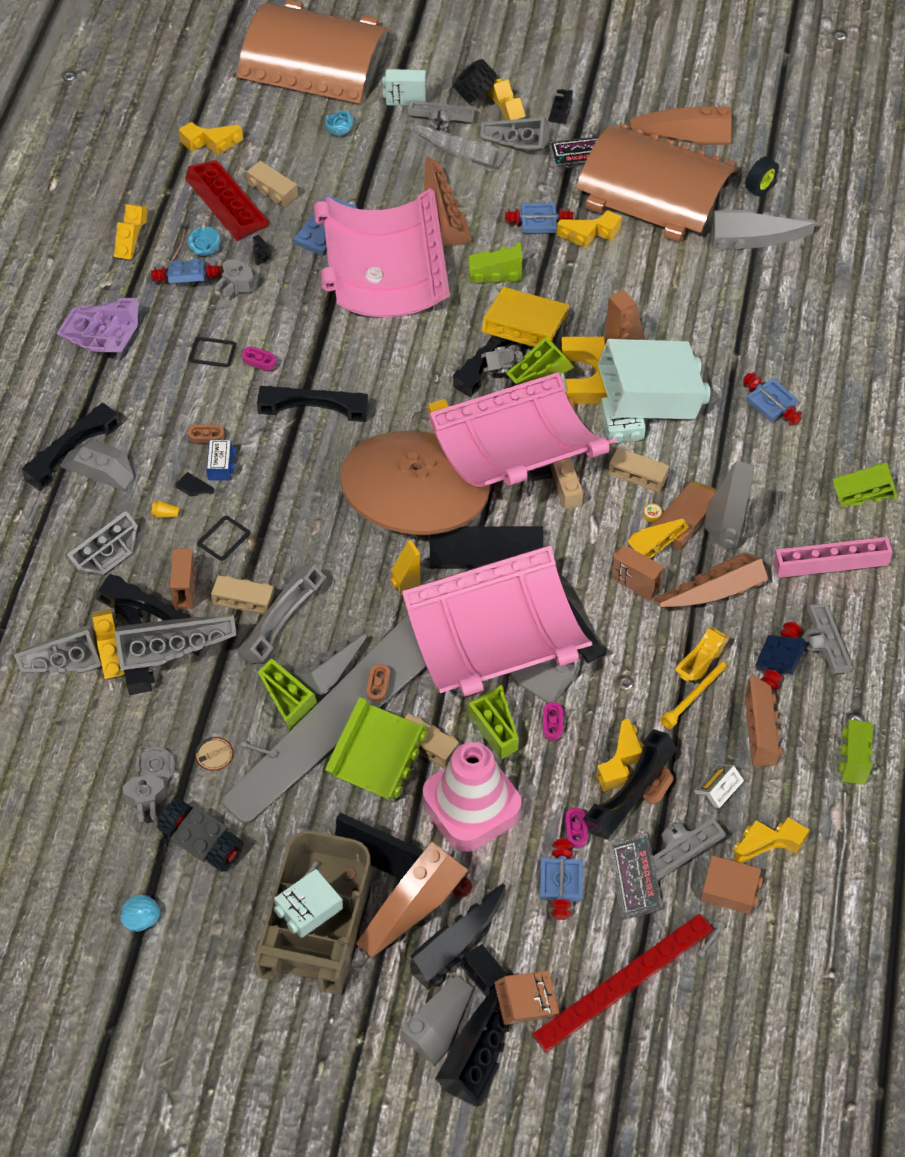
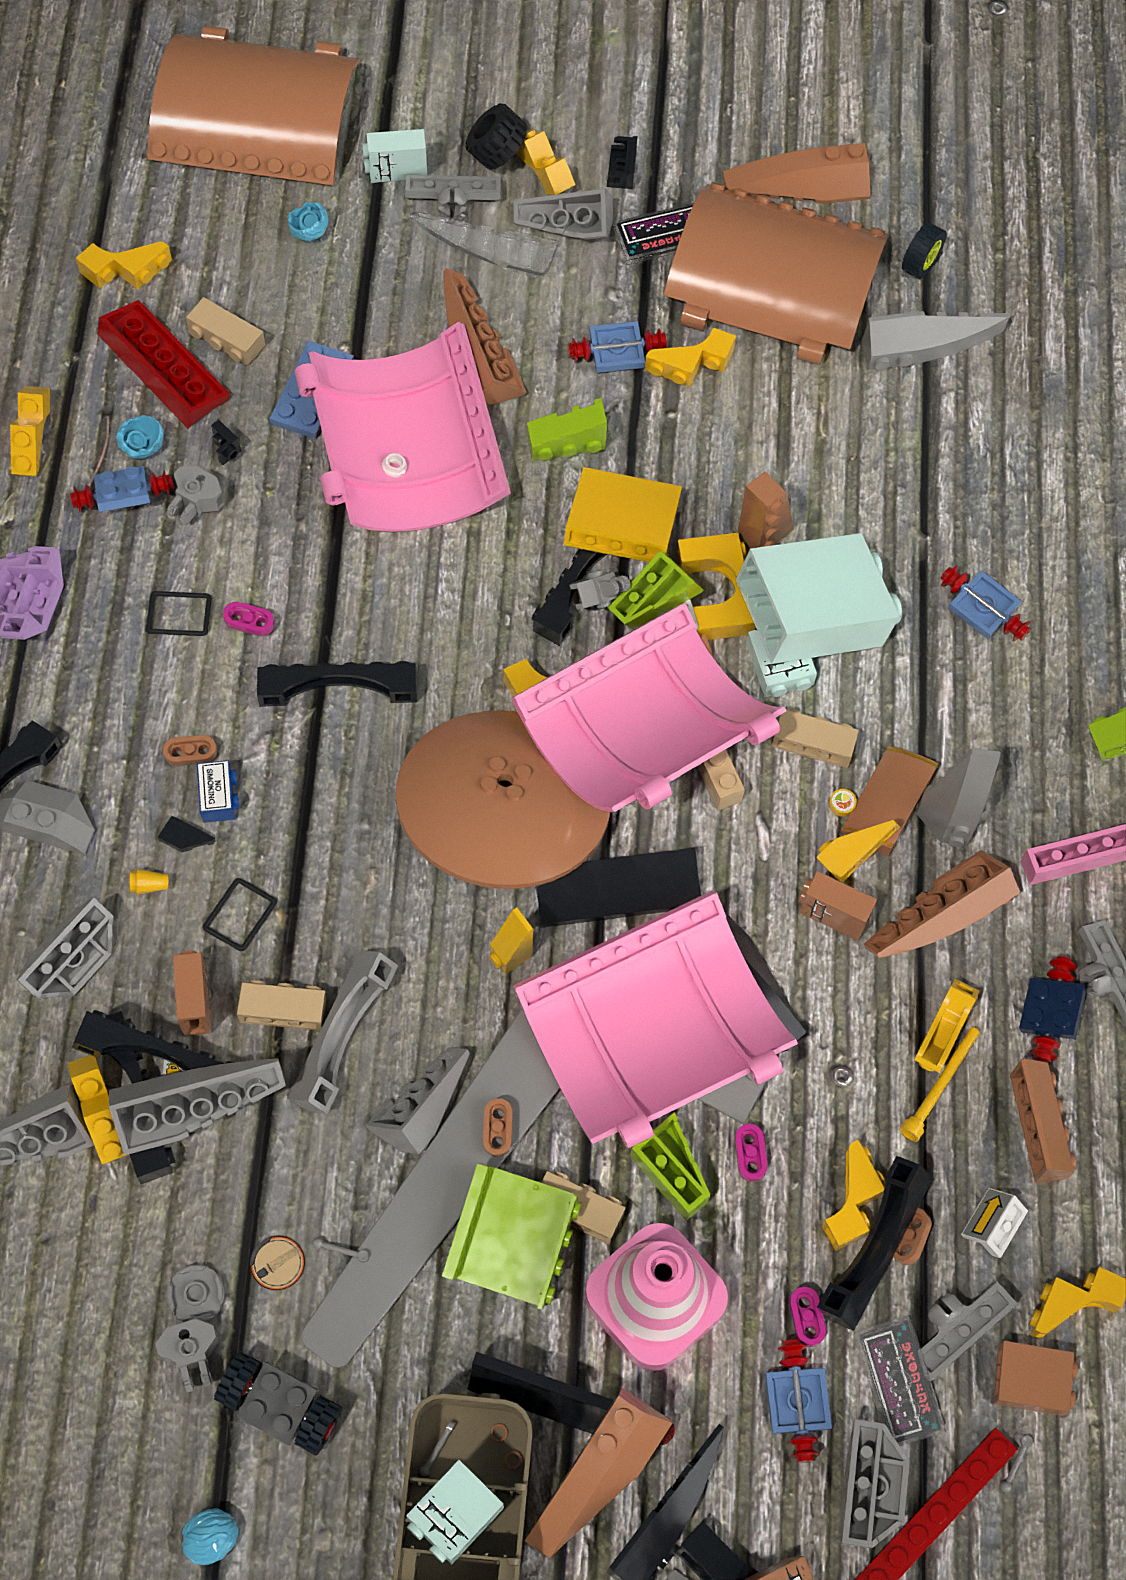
camera: 10 degrees left, 10 degrees up
lime wedge [258,658,317,730] -> none
none -> light grey wedge [841,1419,910,1549]

